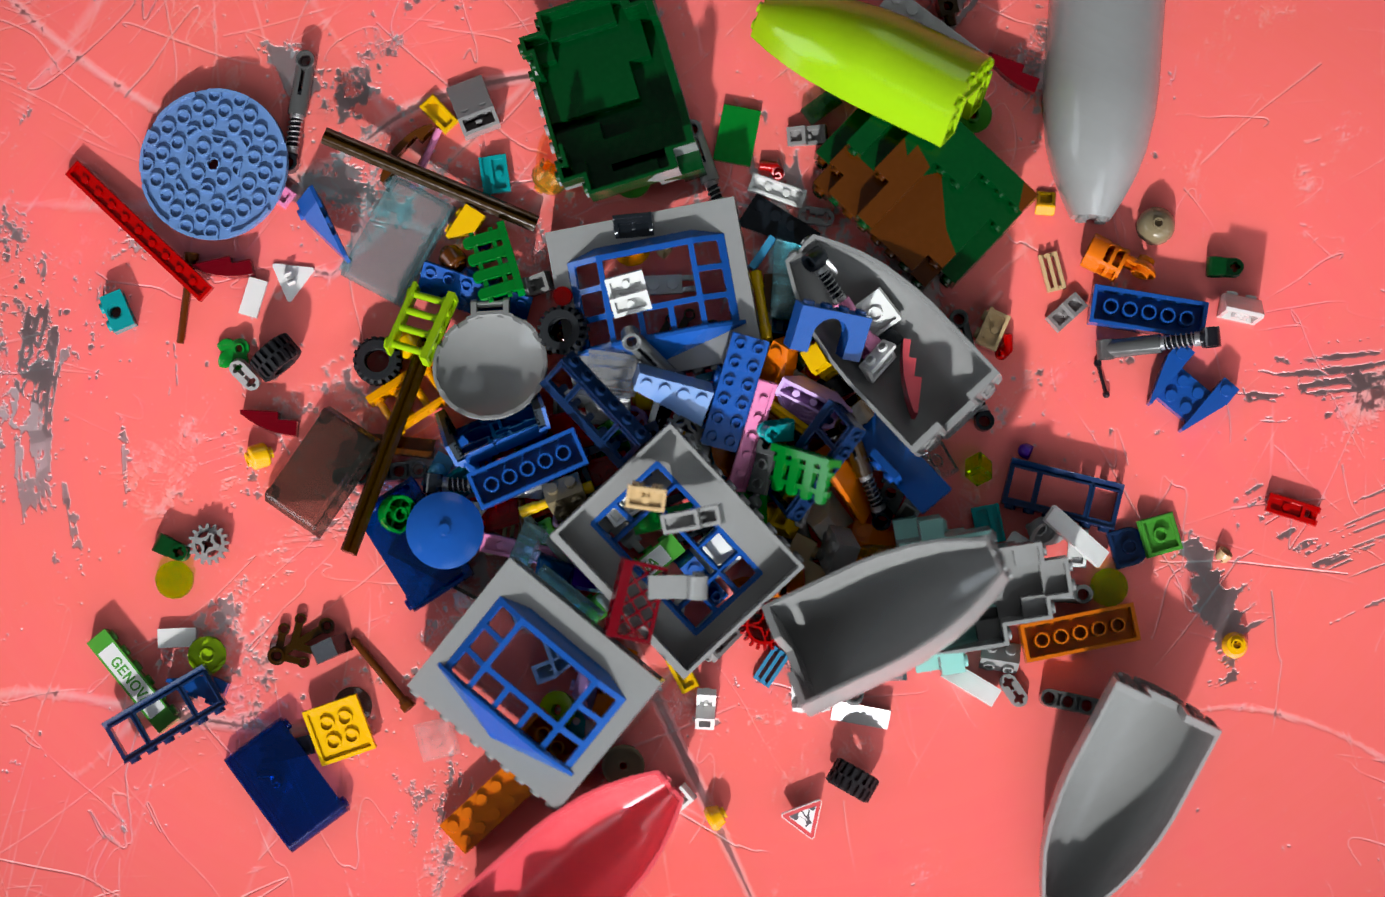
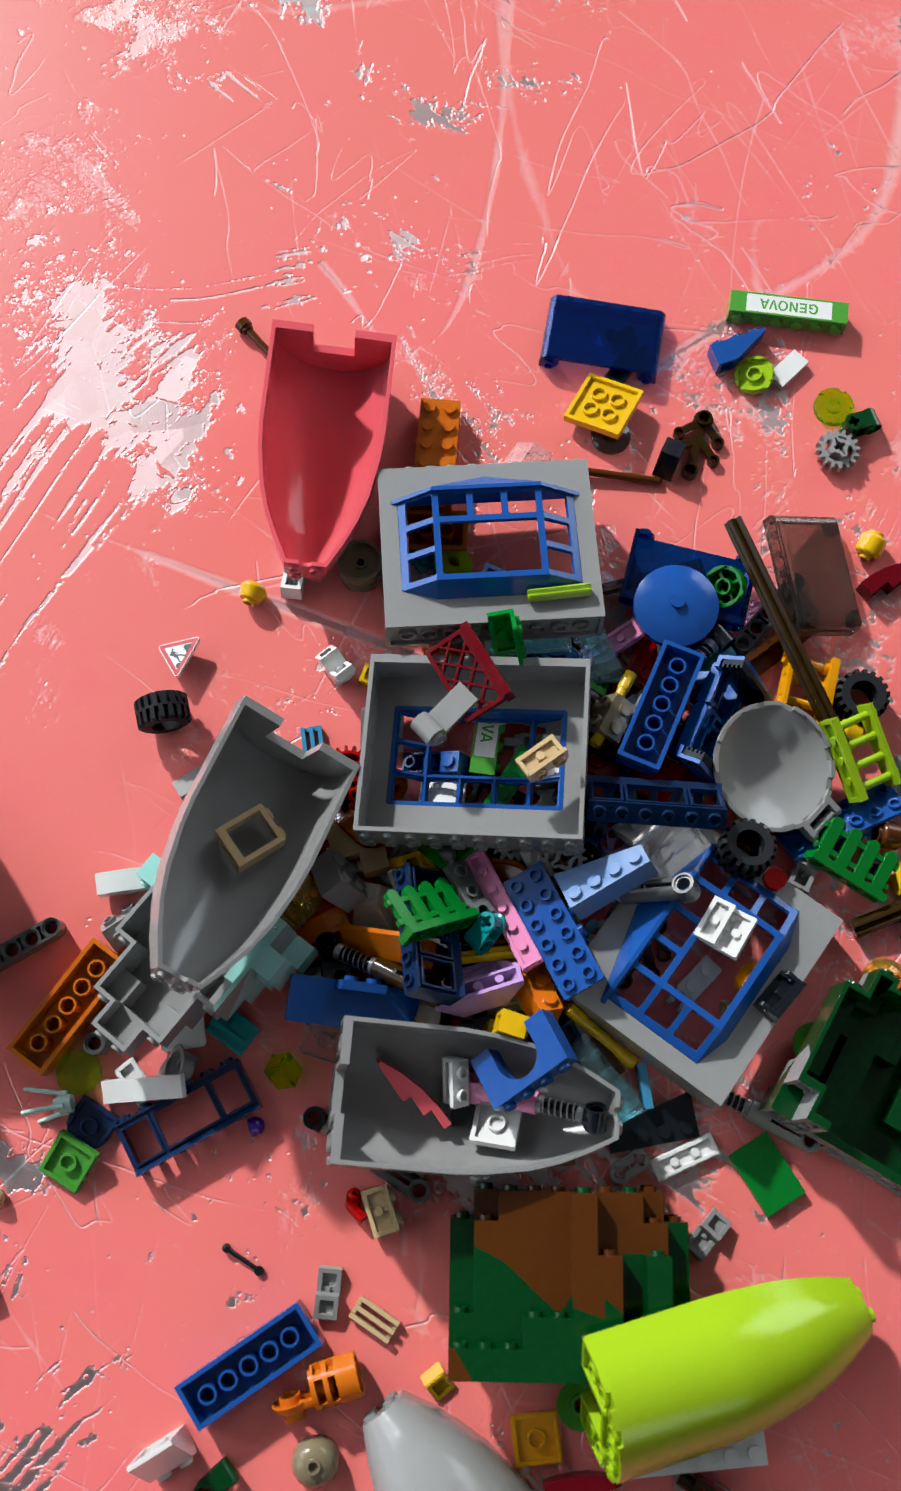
camera: 135 degrees right, 10 degrees down
dark blue window [101,664,229,765] -> none
light grey slope [660,503,726,535] -> none
red arm [759,161,784,180] -> none
clear green plate [800,91,842,126] -> none
light grey beam [999,674,1028,707] -> none
piece [1096,326,1221,361] -> none
blue wedge [1146,346,1240,433] -> none
none -> light aqua plant [21,1087,75,1124]
none -> tan window [214,803,286,874]
none -> green bracket [487,608,527,666]
none -> light orange tile [509,1409,563,1468]
none -> lime axle [527,583,592,602]

